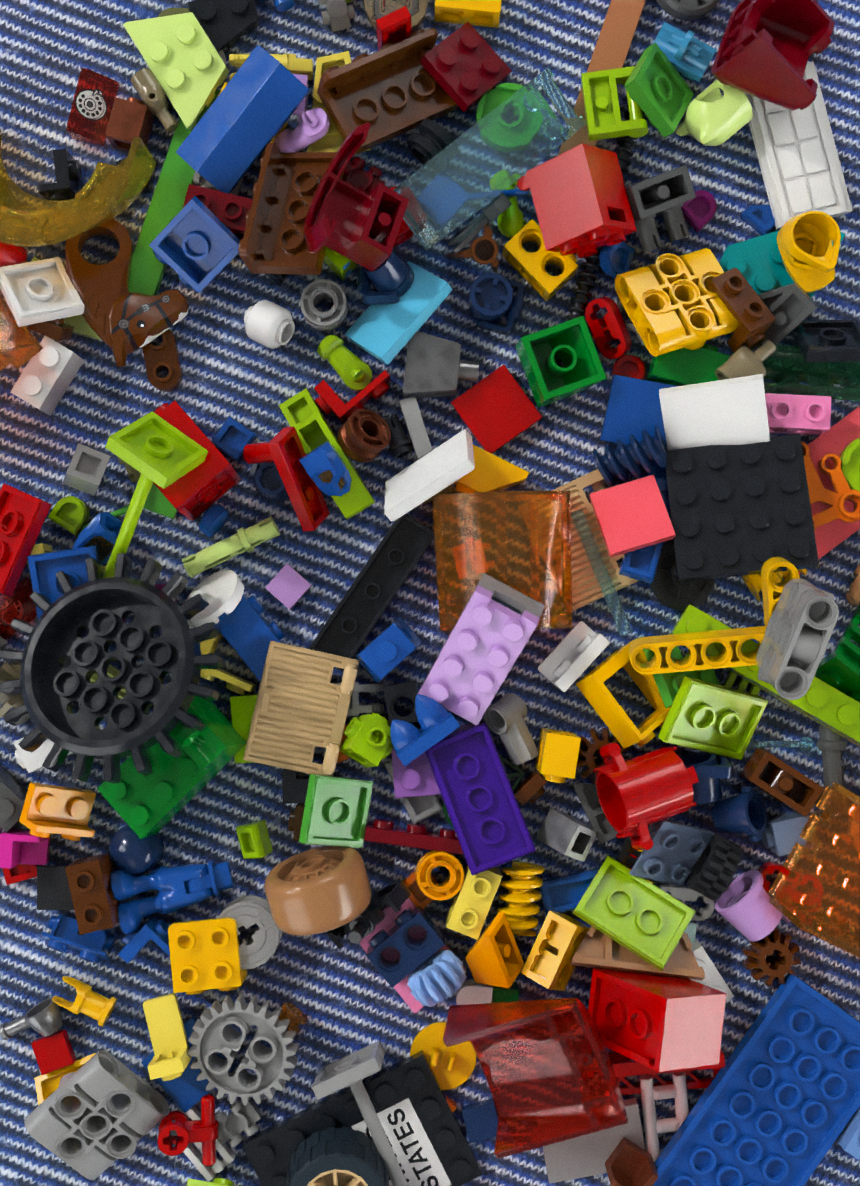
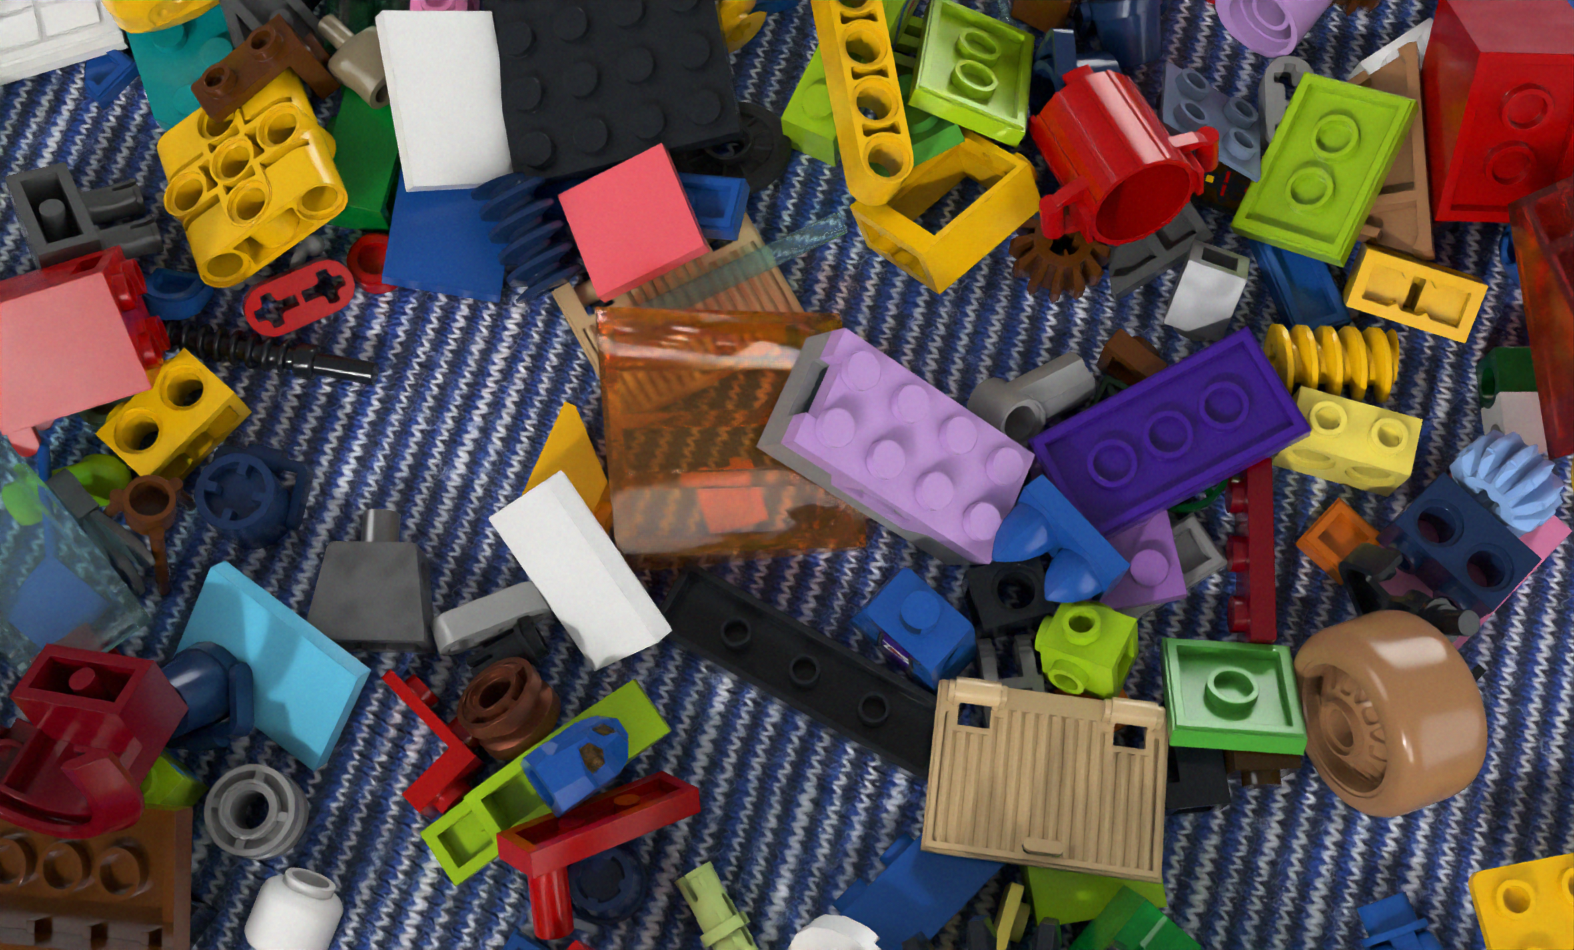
camera: 95 degrees left, 15 degrees down
light grey piece [217,895,283,969] -> none
lime slope [236,819,273,859] -> none
lavender tile [265,563,312,610] -> none
lime piece [317,335,372,391] -> none
light orange wheel [415,850,464,901] -> none
red tile [451,365,542,454] -> none
light orange slope [465,912,524,989] -> none
green slope [515,316,607,408] -> none
yellow brick [535,728,581,783] -> none
white bracket [538,621,610,693] -> none
magenta tile [681,190,717,232] -> none
black tyre [687,833,742,900] -> none

